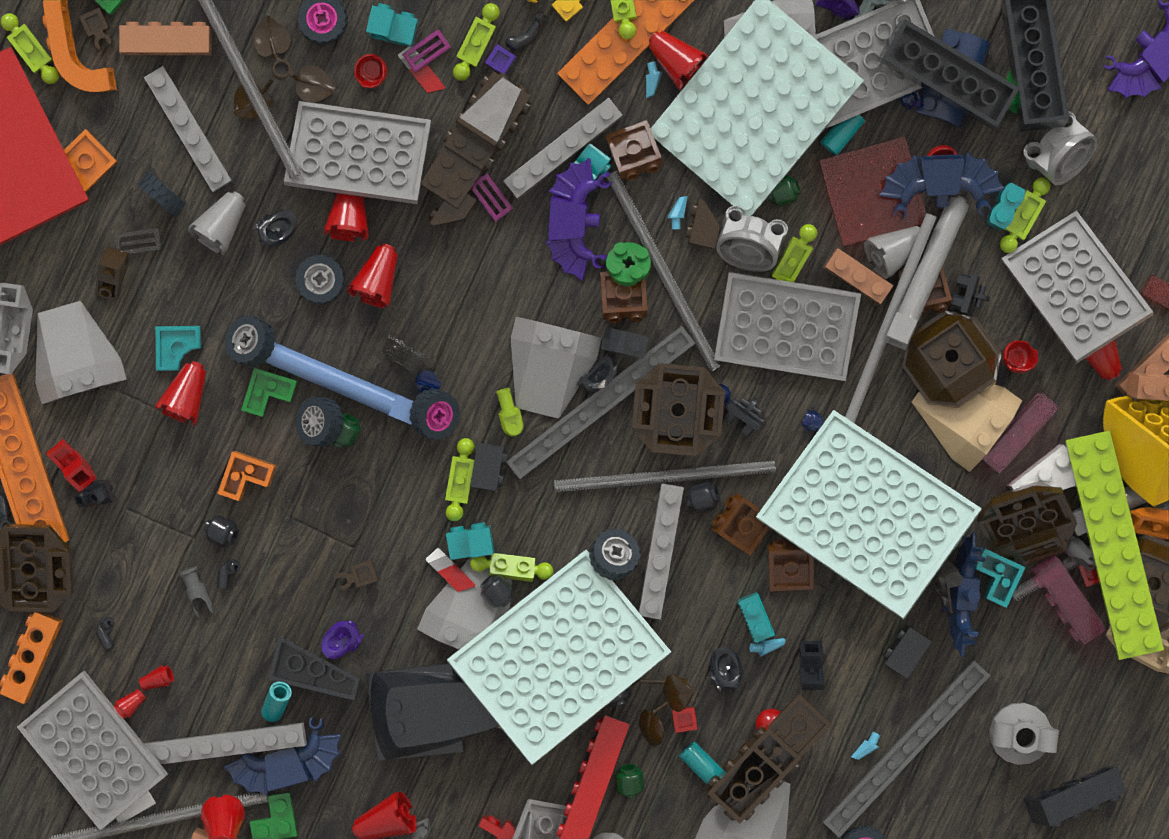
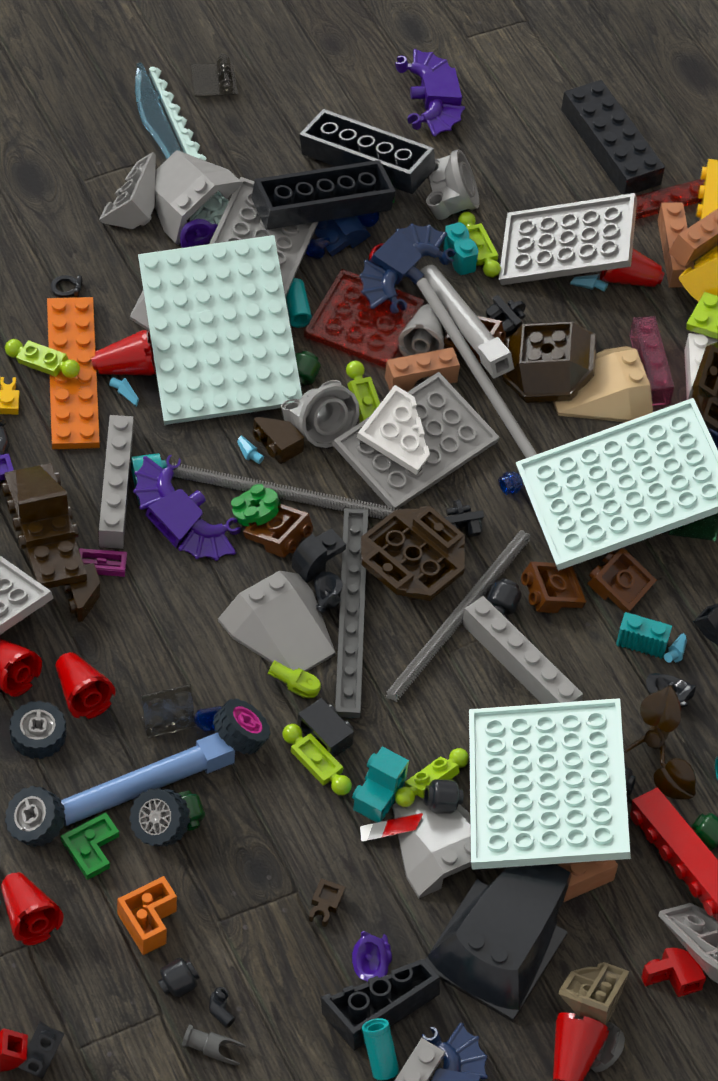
camera: 55 degrees left, 35 degrees down
black wheel [589,528,640,581] -> none
reddish brown plate [605,120,663,181] -> none
red tile [672,707,698,733] -> none
red hair [1002,340,1038,374] -> none
none -> white plate [356,385,430,475]
none -> dark tan wedge [559,962,629,1025]

